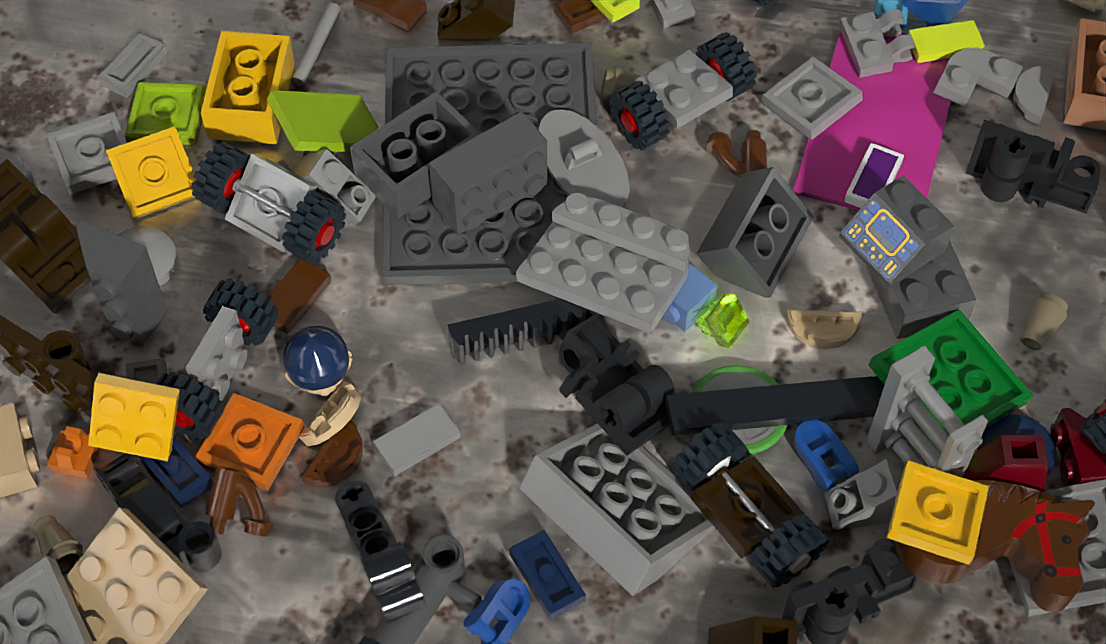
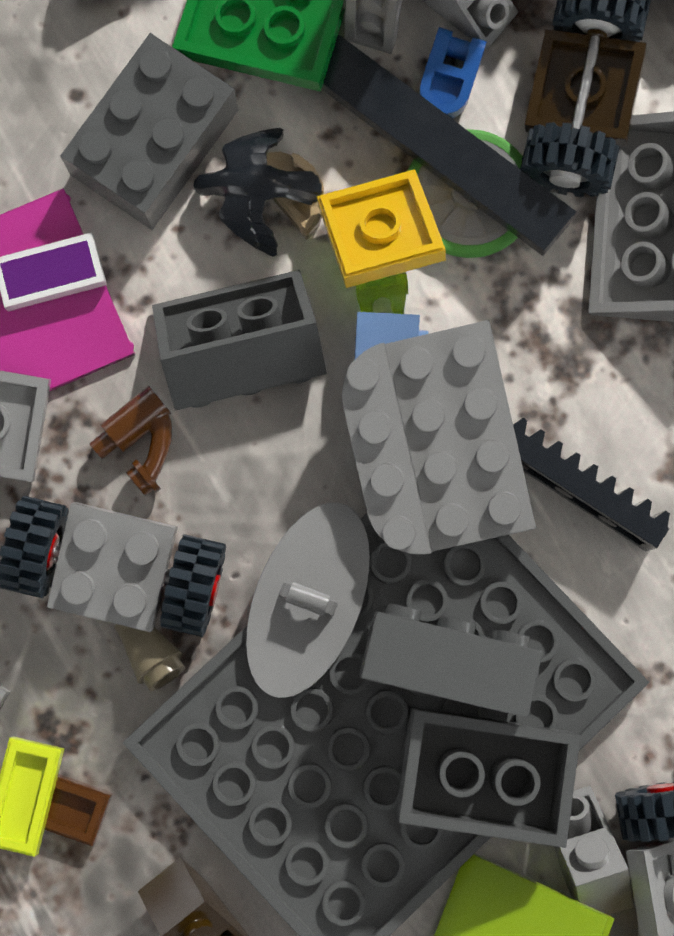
camera: 135 degrees left, 25 degrees up
black plate [559,315,674,456] -> none
slope [839,175,954,288] -> none
none -> black animal [193,128,322,257]
none -> yellow tile [317,169,446,288]

